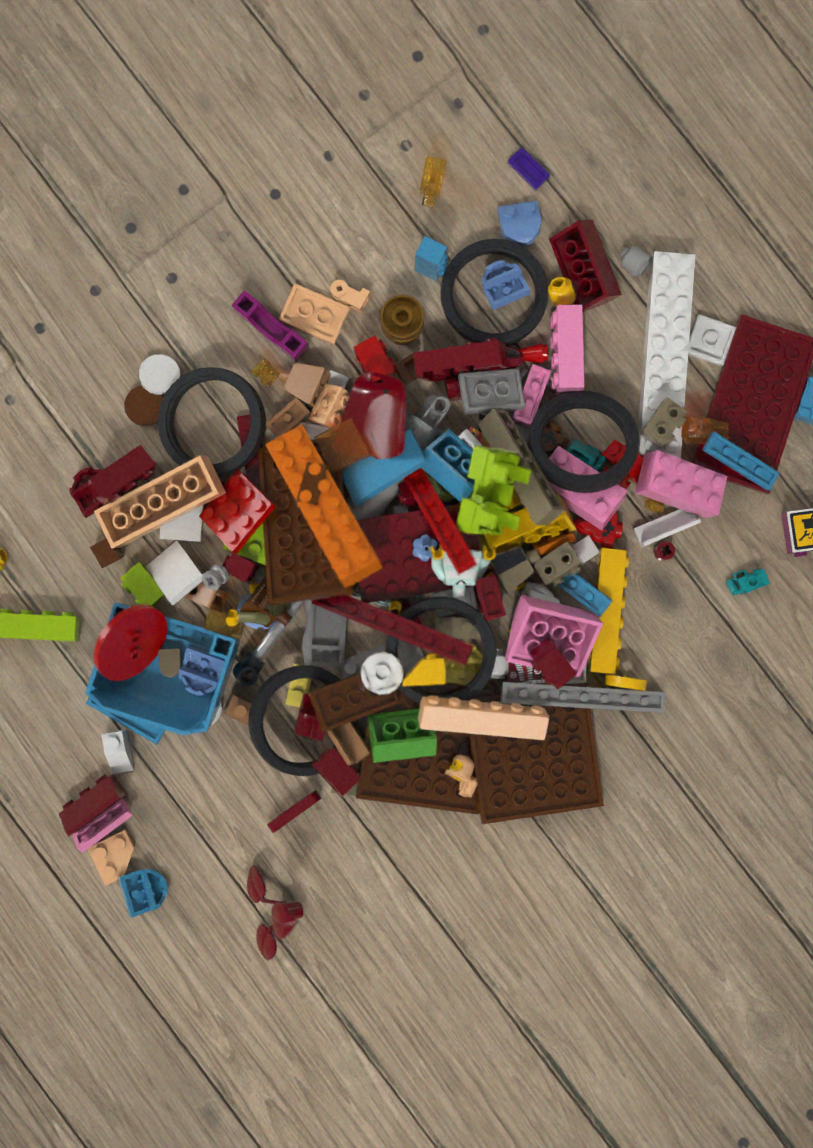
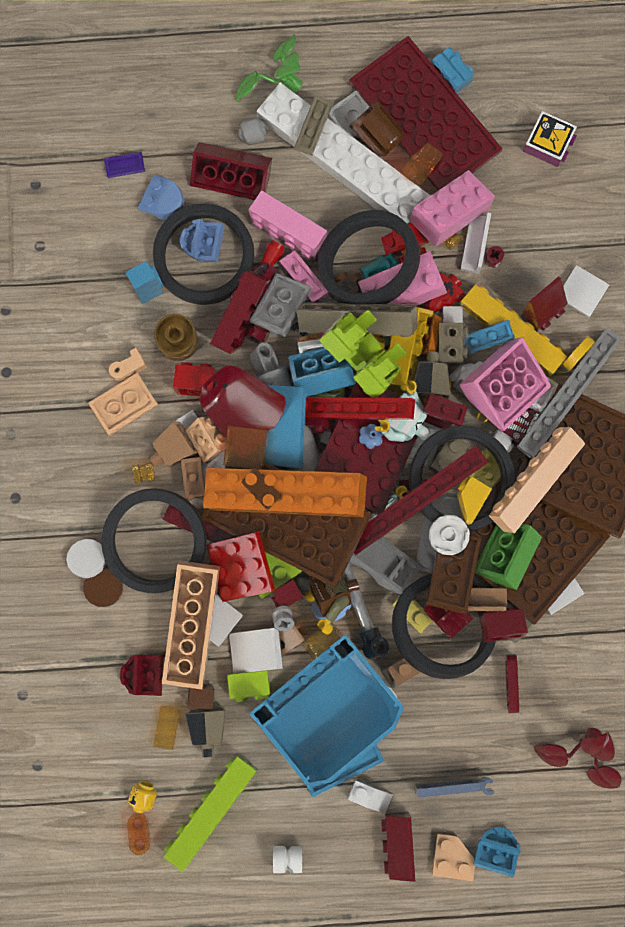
camera: 50 degrees left, 5 degrees down
bright pink plate [72,798,132,853] -> none
dark red slope [88,445,156,505] -> none
red plate [93,604,167,681] -> none
dark tan piece [158,648,182,678] -> none
medium blue slope [179,645,225,696] -> none
magenta arch [231,290,309,363] -> none
reddish brown panel [395,353,417,386] -> none
clear yellow torso [420,156,447,208] -> none
light nougat piece [445,754,478,798] -> none
dark red brick [529,638,577,690] -> none
yellow head [548,277,577,307] -> none
dark tan brick [640,397,687,448] -> none
dark azure tile [702,432,779,491] -> none
teal piece [725,568,770,595] -> none
none -> clear yellow tile [153,706,181,750]
none -> torso [185,710,225,757]
none -> bright green plant [237,34,303,102]
none -> white wheel [273,846,302,873]
none -> dark tan tile [294,96,333,156]
none -> reddish brown cylinder [349,100,404,157]
none -> sand blue tile [415,777,494,798]
none -> dark red slope [521,276,568,332]
none -> white tile [547,578,585,615]
none -> white tile [563,265,609,318]

